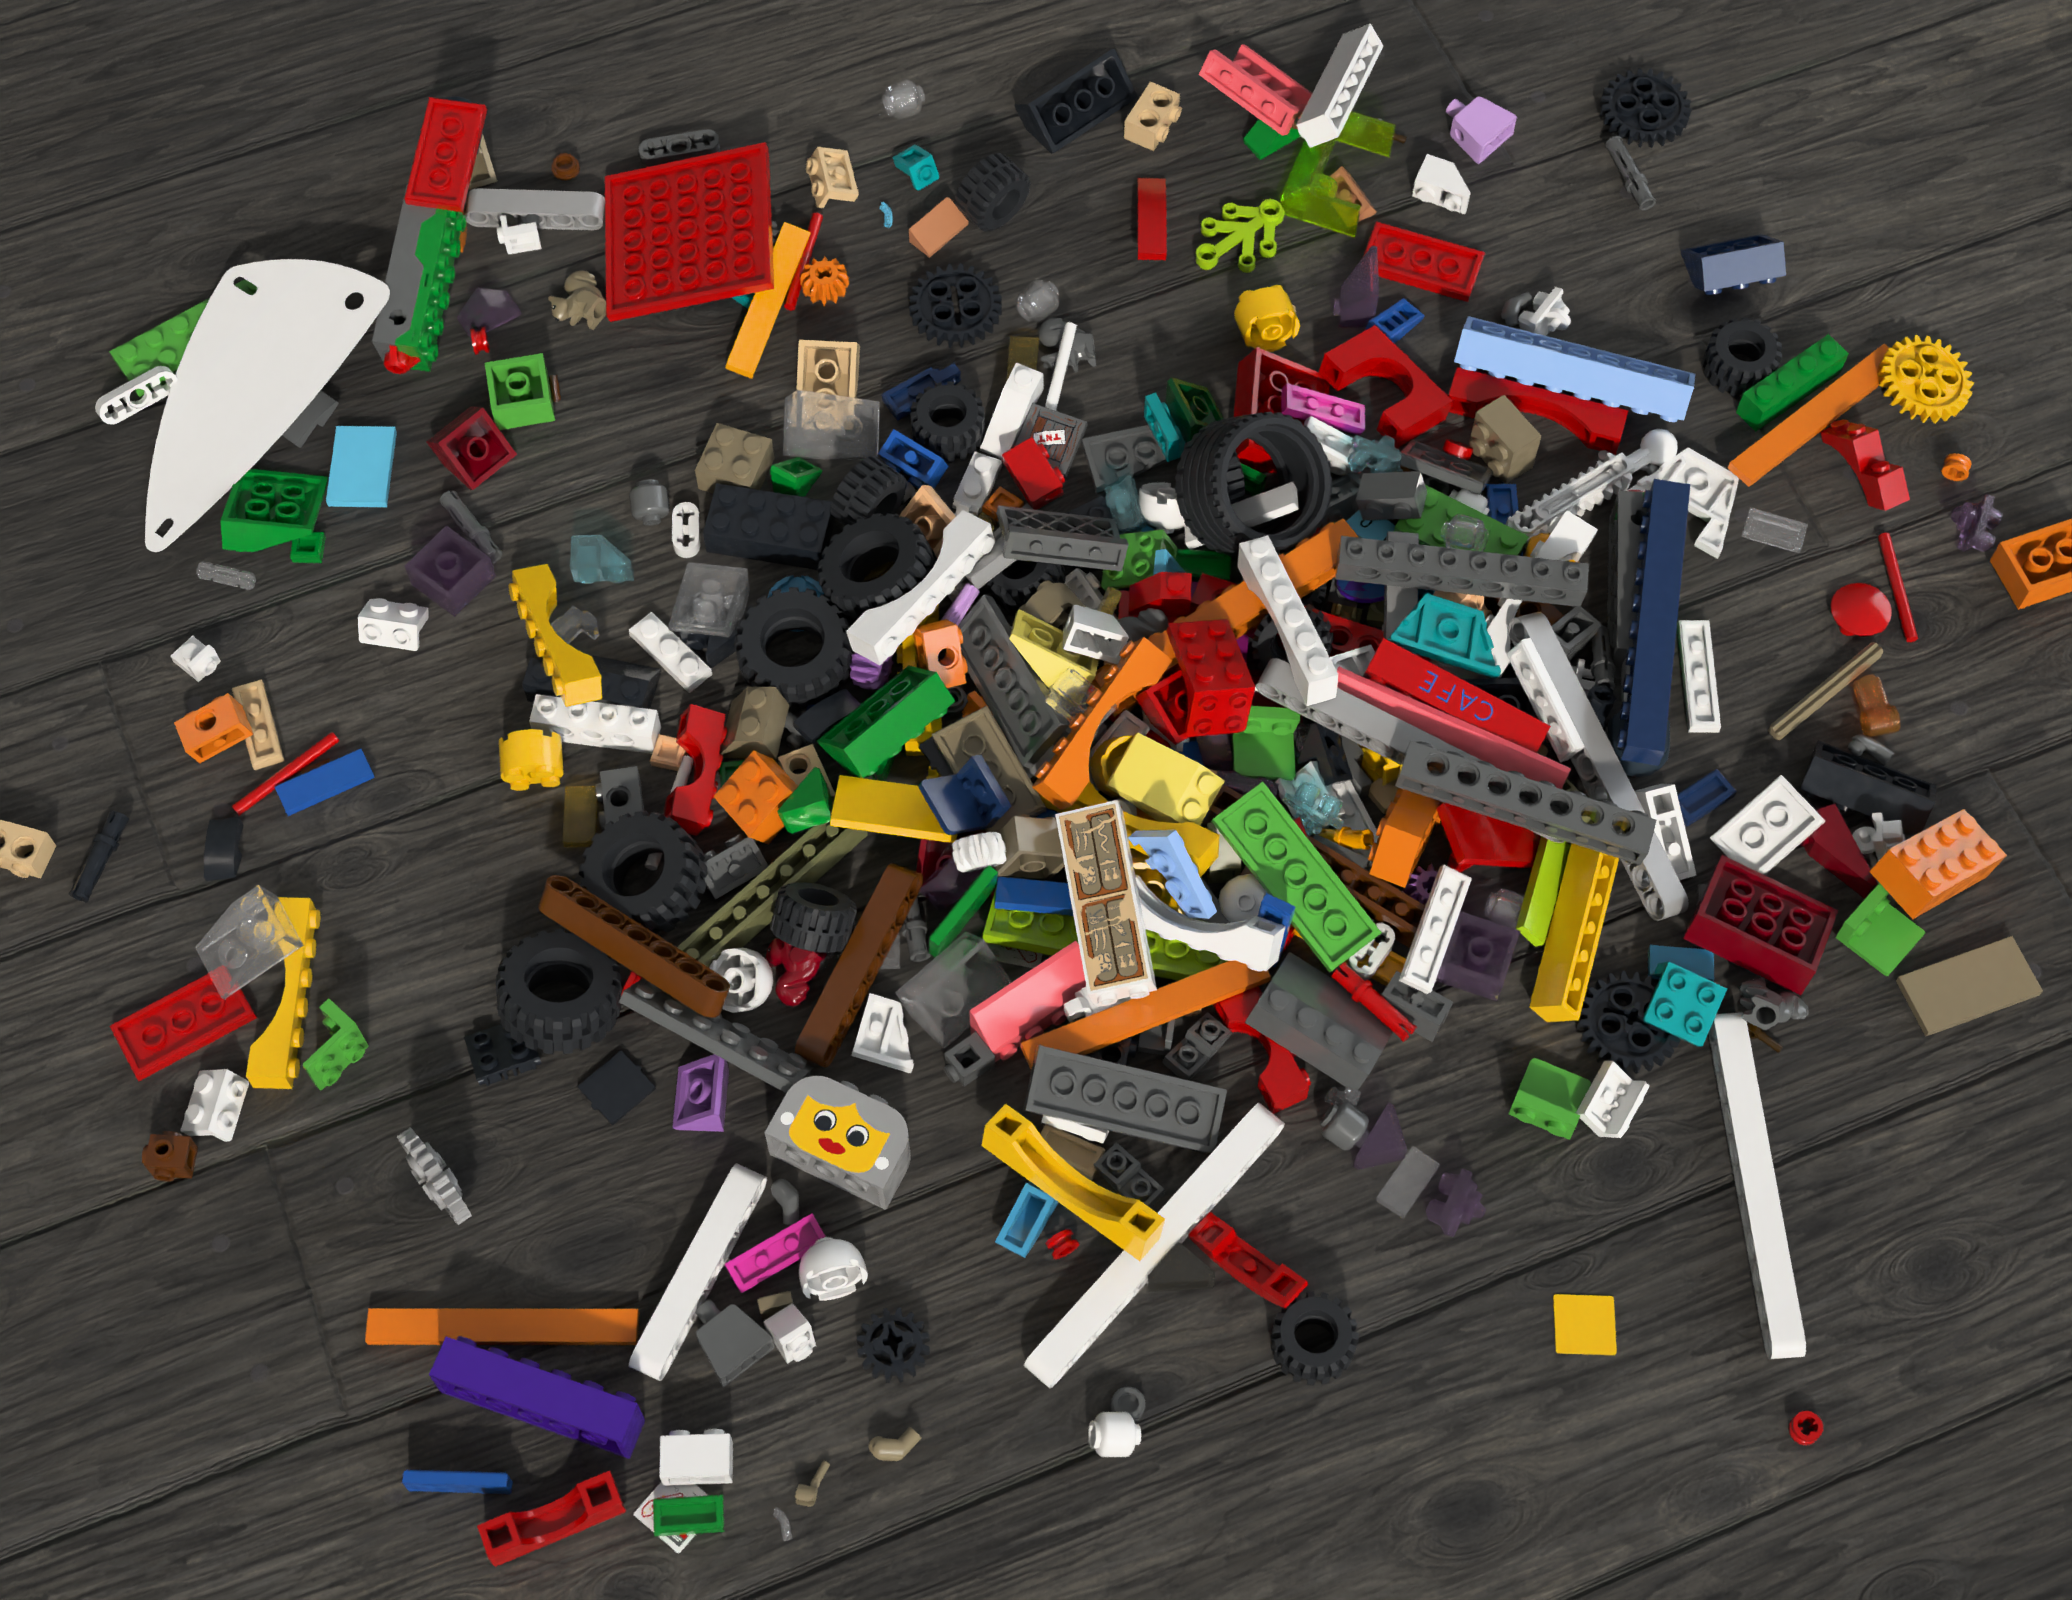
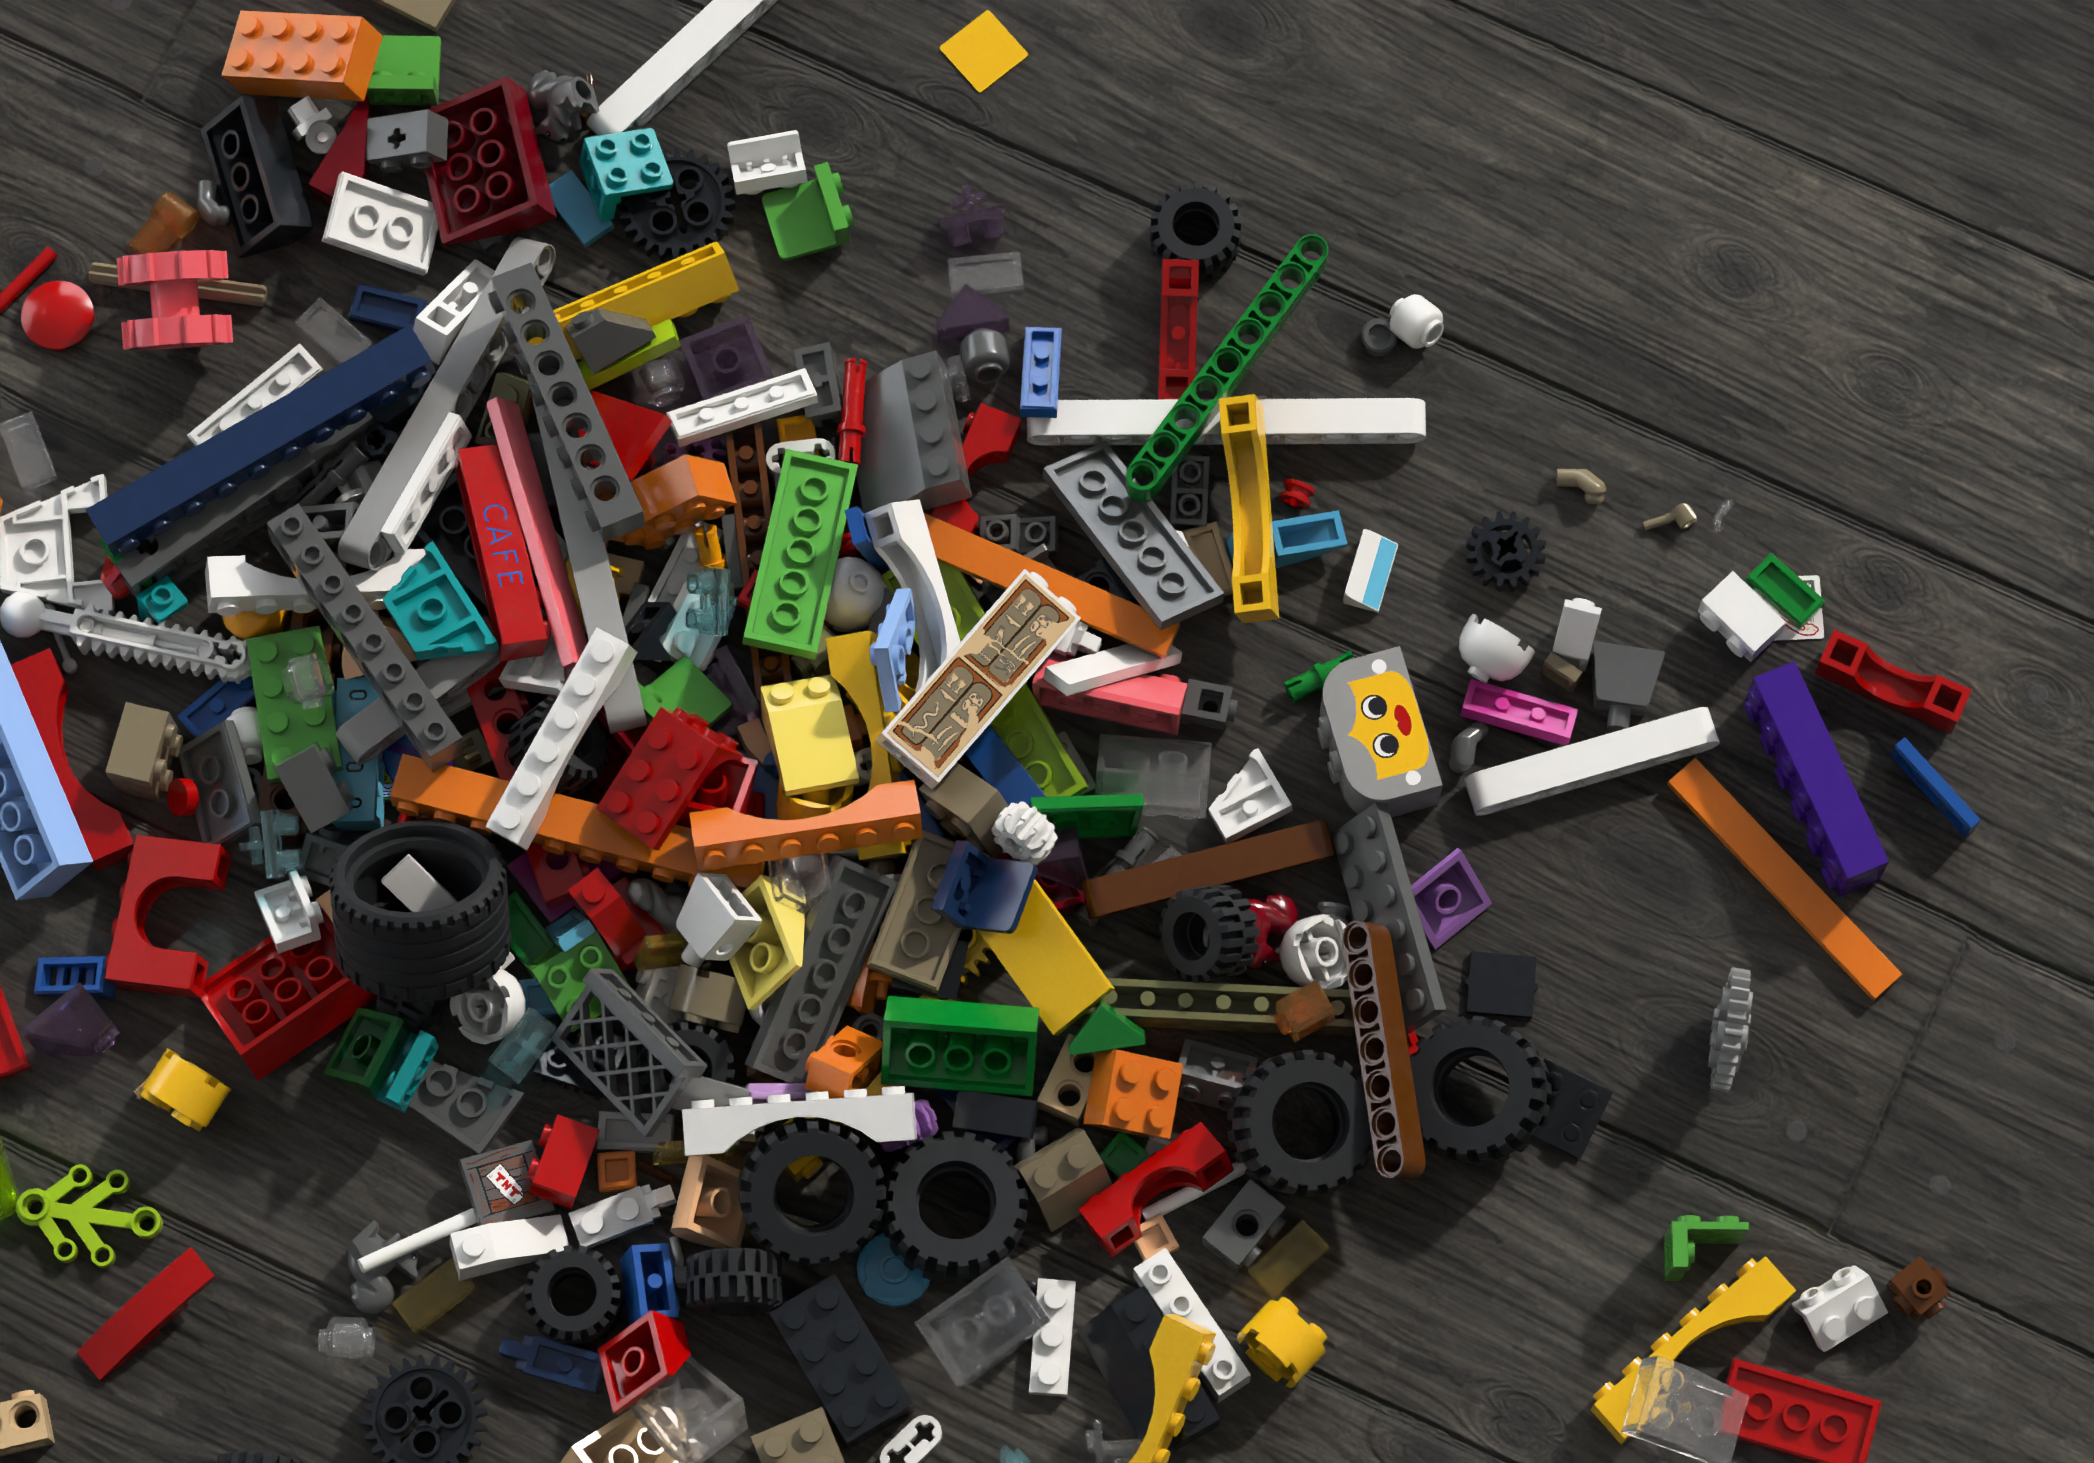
camera: 130 degrees left, 10 degrees up
green slope [770,457,822,497] -> none
dark pink plate [1282,383,1365,435] -> none
none -> coral piece [117,250,233,350]
none -> teal bracket [137,576,188,623]
none -> clear tile [295,297,373,364]
none -> dark grey brick [366,109,448,173]
none -> dark grey slope [565,308,656,374]
none -> red slope [598,1310,691,1415]
none -> tile [1020,327,1062,418]
none -> tile [1043,644,1182,696]
none -> green beam [1126,234,1328,502]
none -> clear orange brick [1273,980,1336,1042]
none -> green pin [1283,650,1355,703]
none -> dark grey bush [1317,902,1351,926]
none -> slope [1343,529,1398,613]

